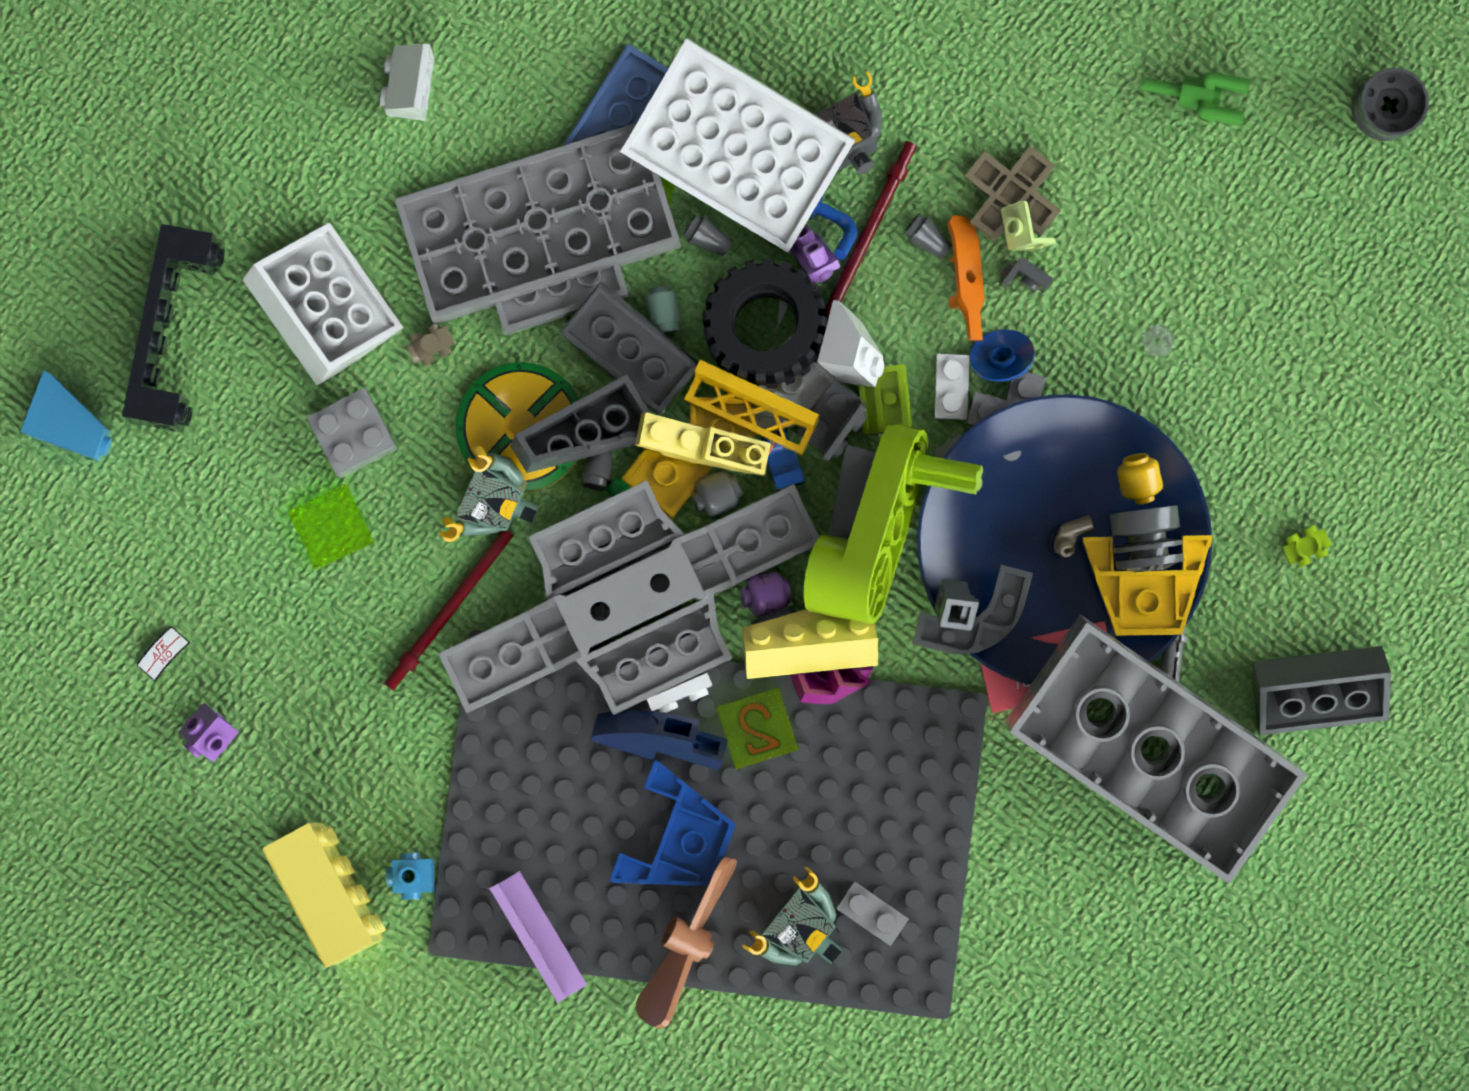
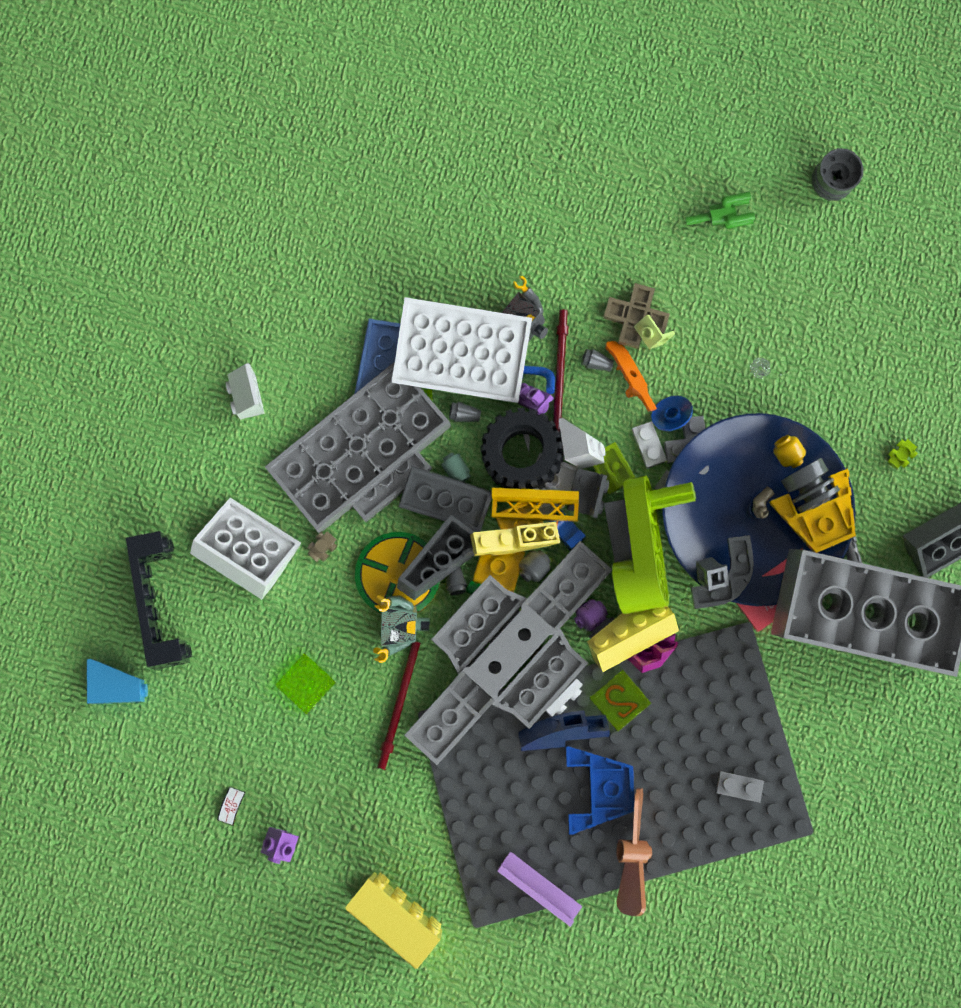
camera: 20 degrees left, 5 degrees down
light grey brick [307,387,398,479] -> none
dark azure brick [386,853,435,900] -> none
torso [742,867,843,966] -> none
dark grey bracket [1000,256,1053,293] -> none

